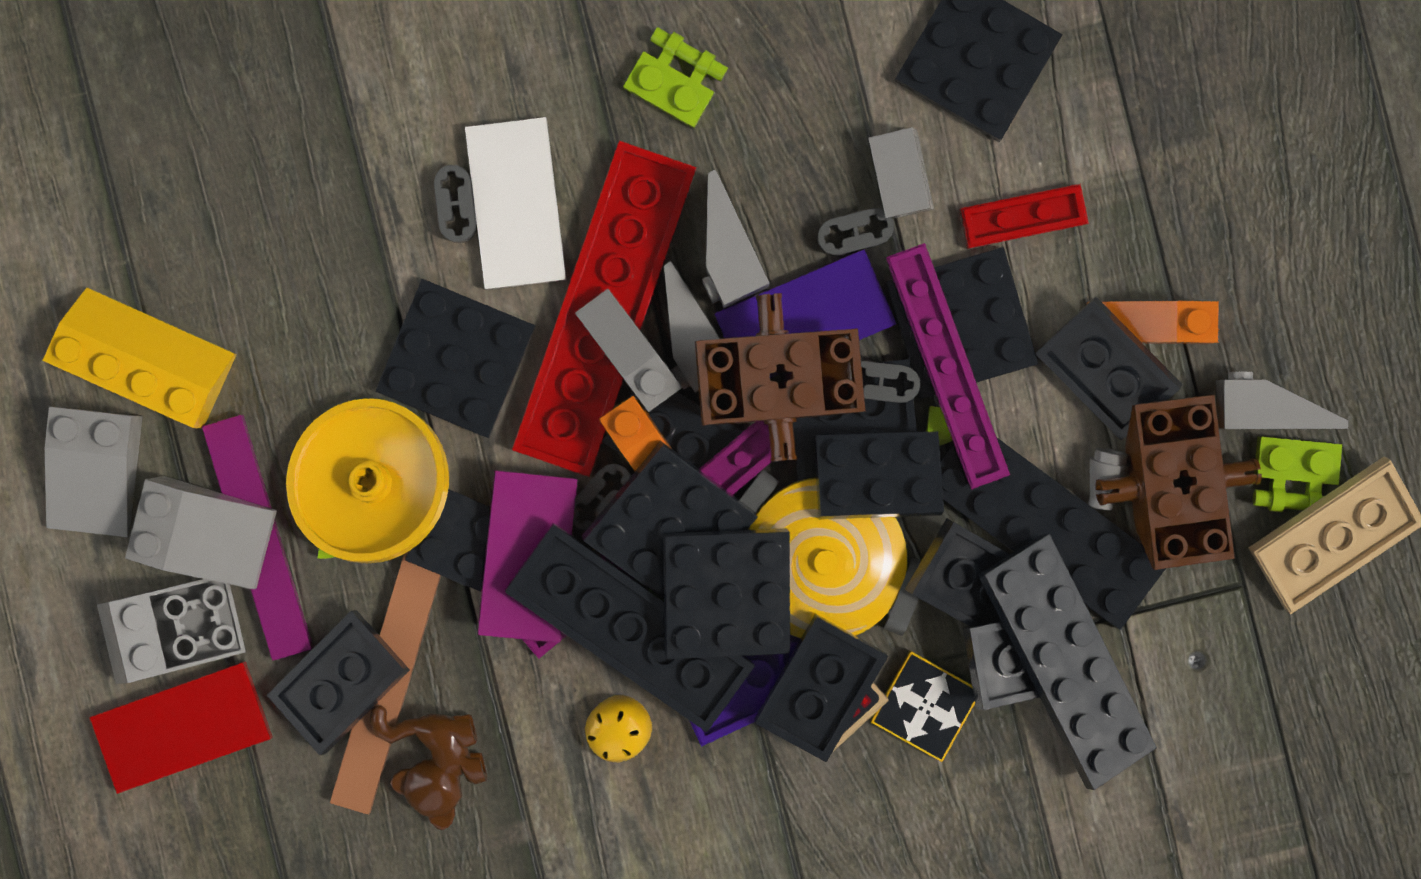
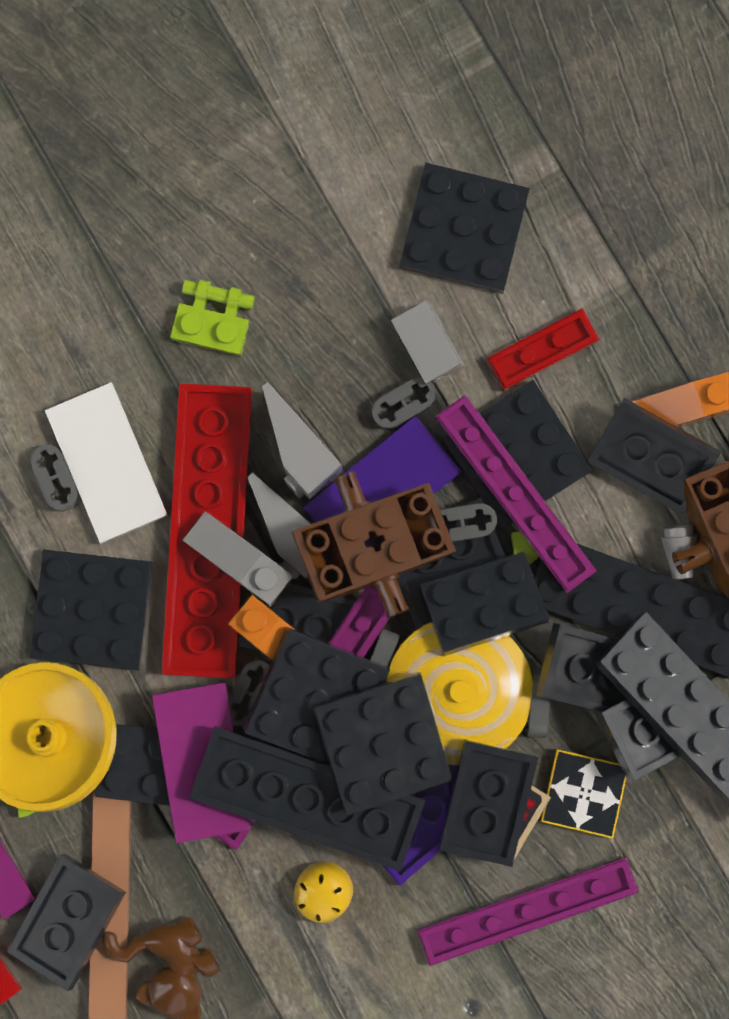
camera: 15 degrees left, 5 degrees down
none -> magenta tile [417,857,639,966]

